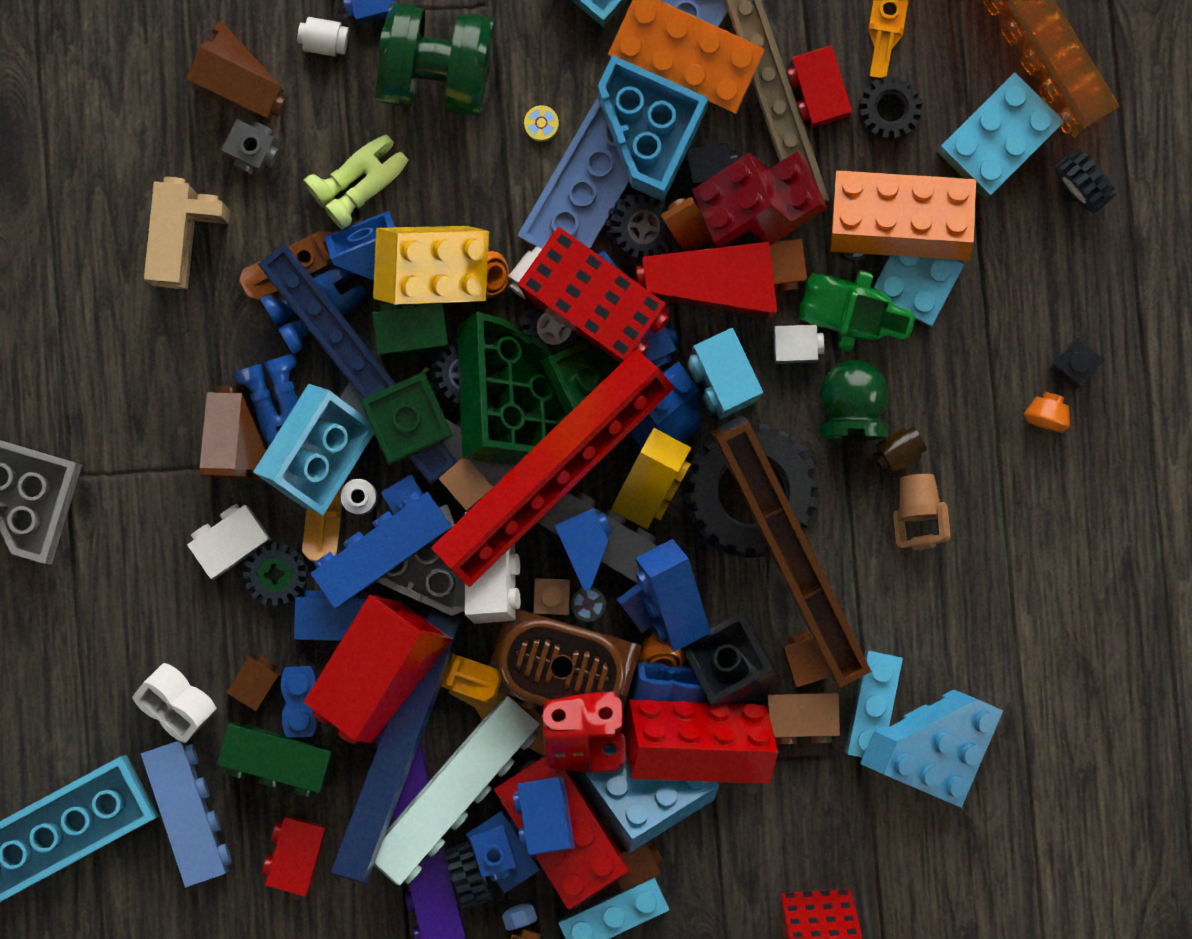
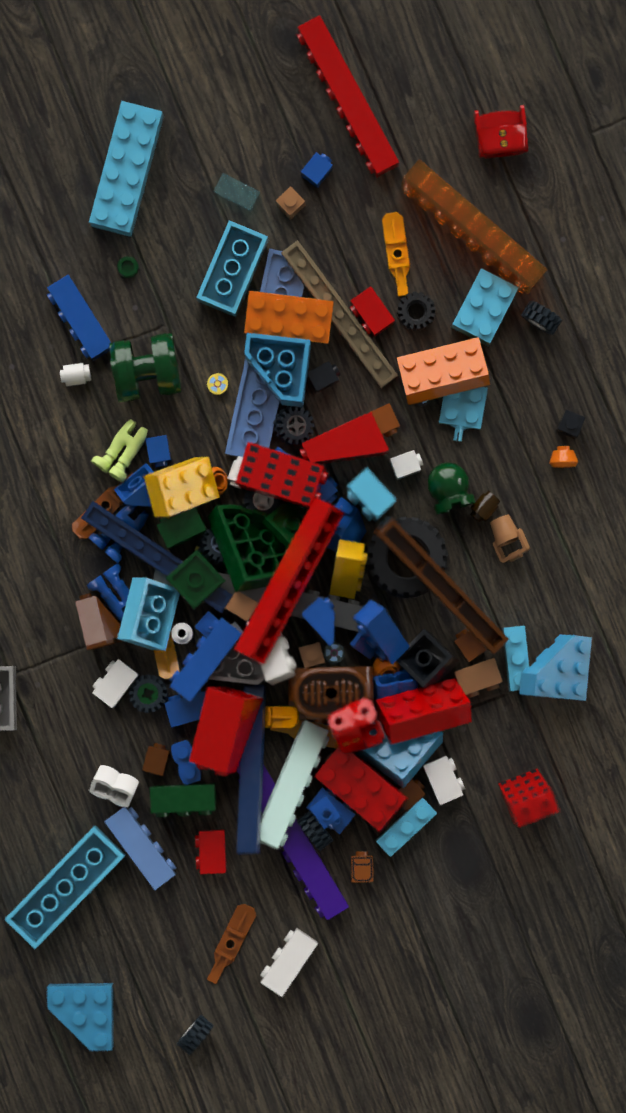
camera: 20 degrees left, 0 degrees up
tan brick [144,177,231,290] -> none
reddish brown slope [186,21,286,123] -> none
dark grey brick [221,119,279,174] -> none
medium blue tile [502,903,537,931] -> none
blue brick [513,777,575,856] -> none
dark orange slope [661,197,712,252] -> none
dark red bracket [692,151,827,247] -> none
green piece [799,270,915,351] -> none
none -> blue brick [145,435,172,468]
none -> white brick [423,755,465,805]

